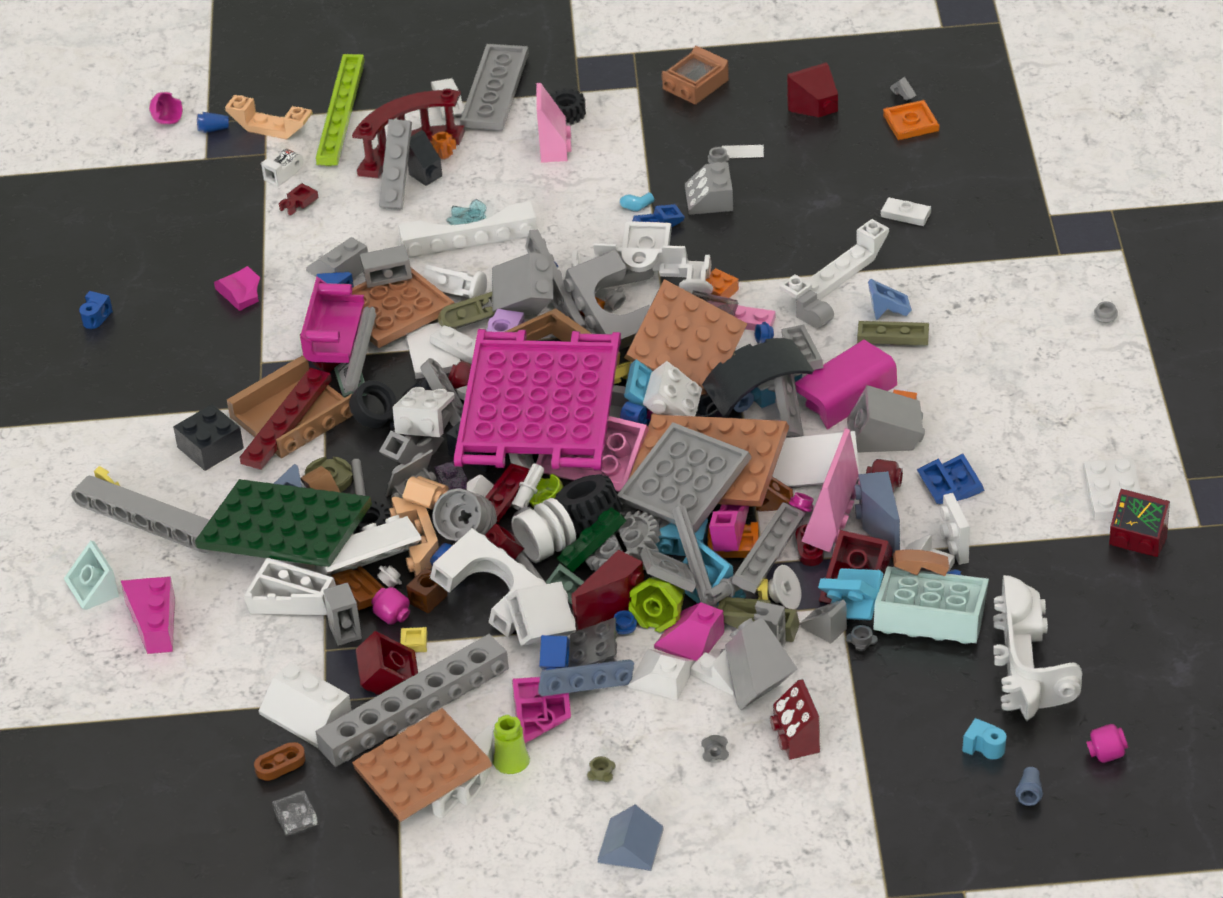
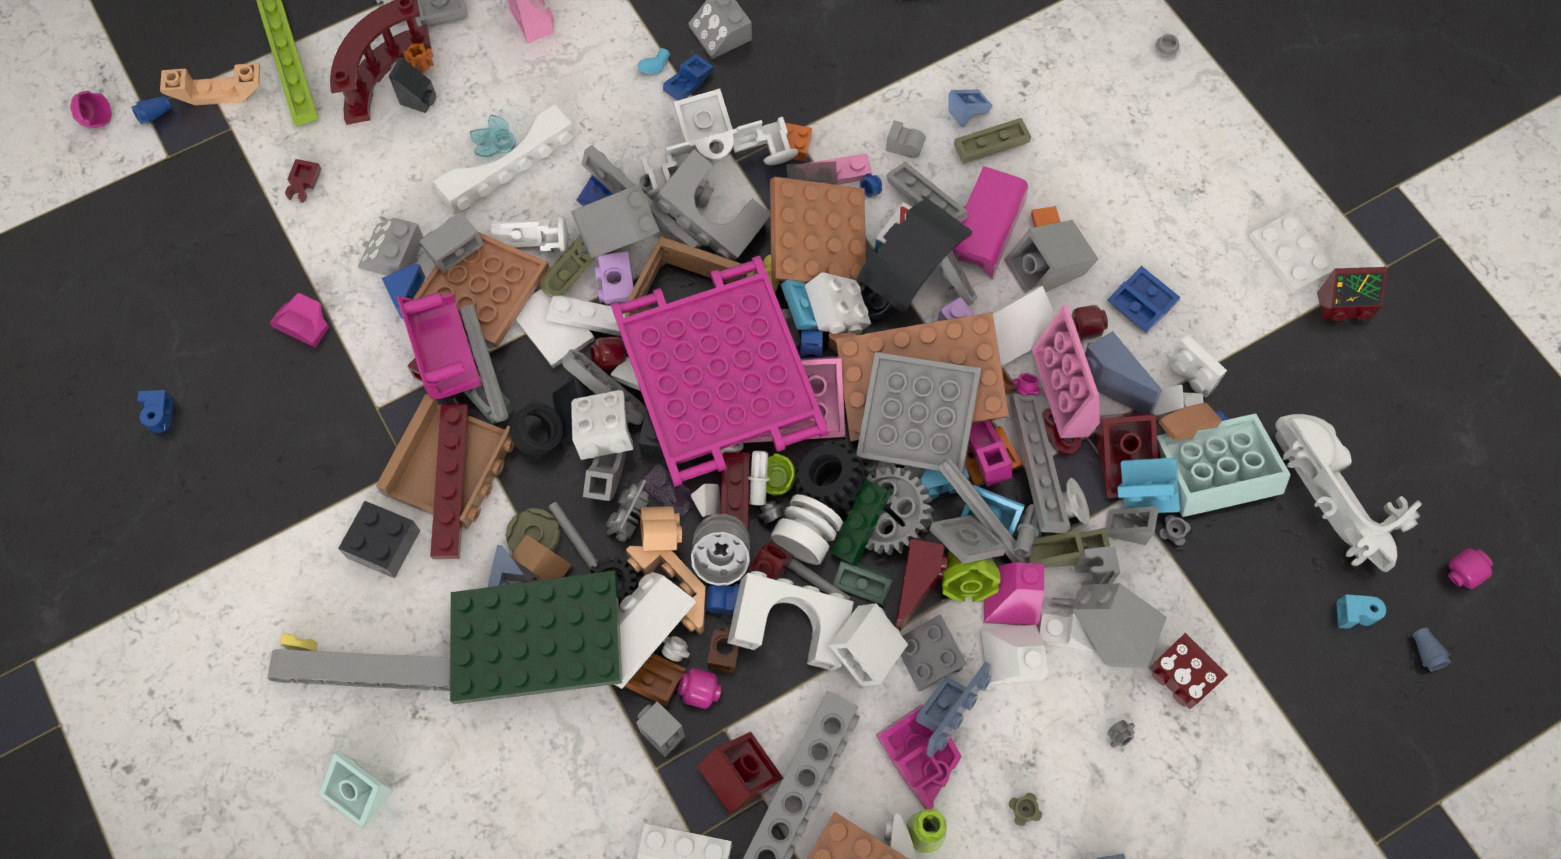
camera: 30 degrees left, 25 degrees up
dark pink wedge [121,576,175,654] -> none
white wedge [244,558,336,615] -> none
white leg [261,148,303,187] -> none
light grey plate [379,119,412,209] -> none
light yellow tile [400,627,427,652] -> none
blue brick [539,635,570,670] -> none
blue plate [613,611,637,634] -> none
white slope [779,219,889,300] -> none

